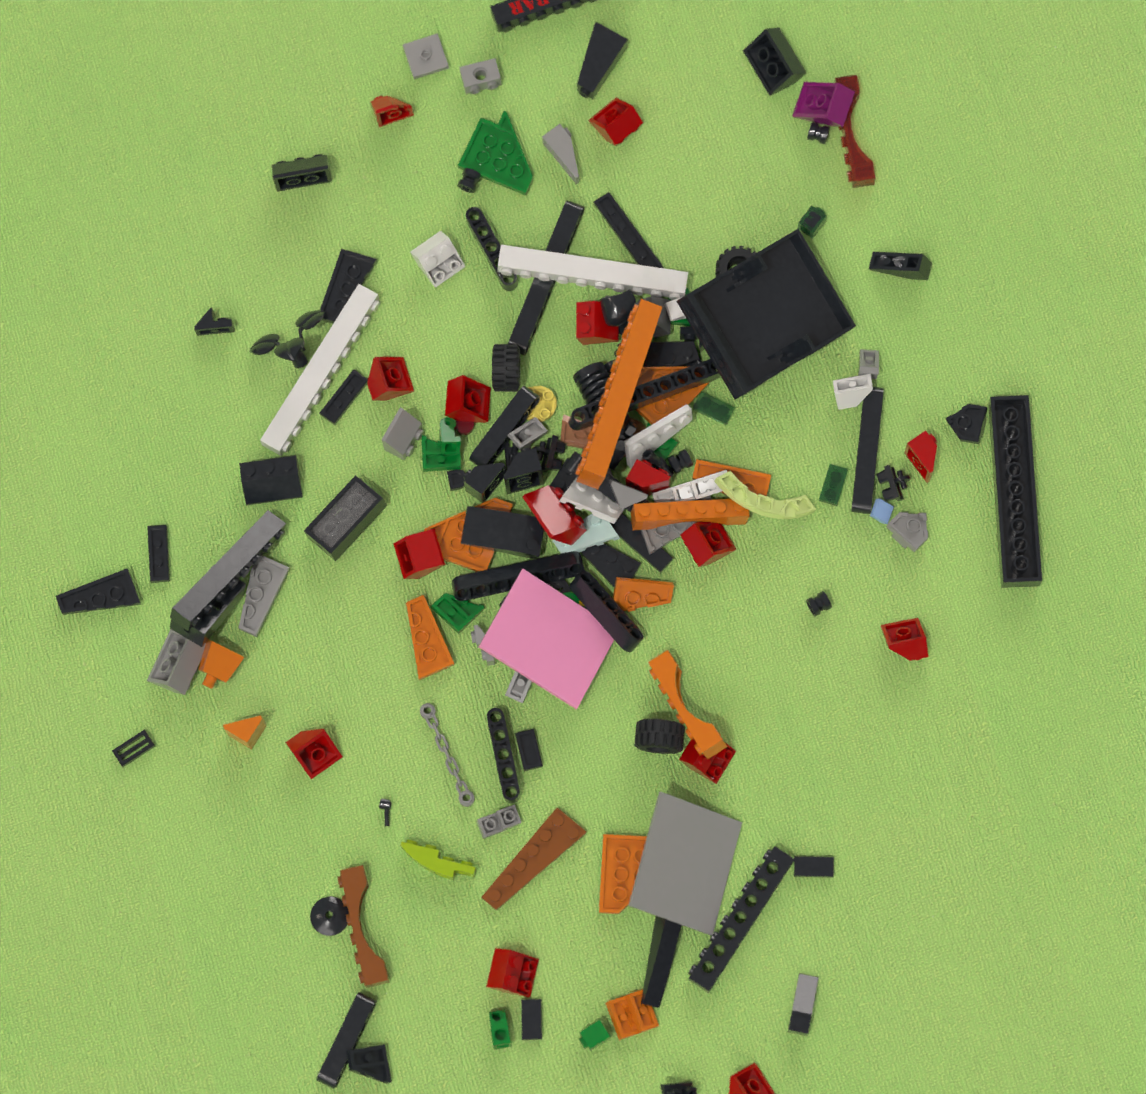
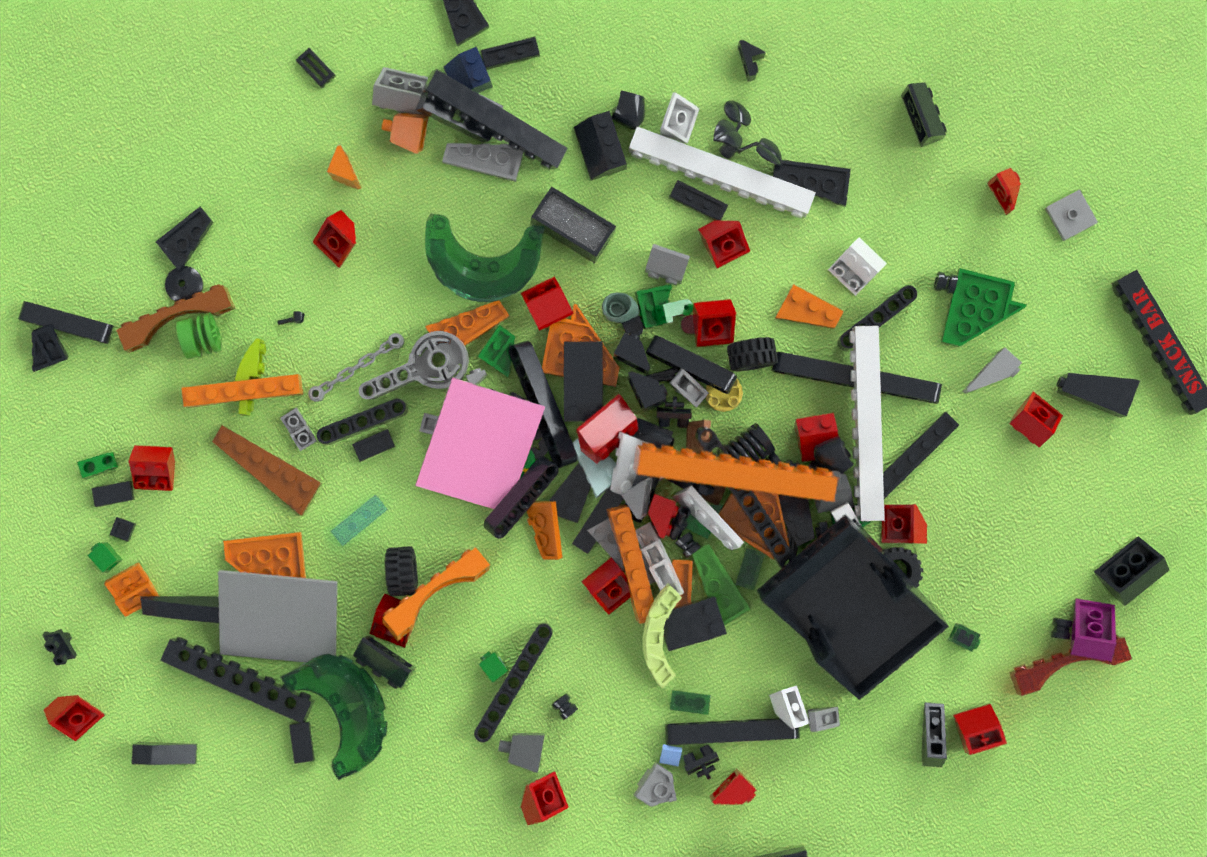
camera: 75 degrees right, 10 degrees up
light grey brick [459,58,501,94] -> none
black plate [945,404,987,444] -> none
none -> black tile [110,517,136,542]
none -> black wing [156,206,214,272]
none -> bright green wheel [176,313,222,359]
none -> orange arch [182,374,303,408]
none -> clear green windscreen [280,654,387,780]
none -> clear light blue tile [331,495,388,546]
none -> black slope [353,635,416,689]
none -> light grey beam [359,331,469,400]
none -> clear green windscreen [425,213,545,302]
none -> dark blue slope [444,47,493,93]
none -> black beam [474,623,553,742]
none -> green brick [479,651,509,683]
none -> dark grey torso [498,733,545,773]
none -> sand green hair [602,292,639,323]
none -> black piece [611,91,645,130]
none -> white slope [660,92,700,143]
none -> black slope [663,596,727,651]
none -> bright green wing [692,543,751,625]
none -> orange wing [775,284,844,329]
none -> red slope [882,504,927,544]
none -> red slope [953,704,1007,755]

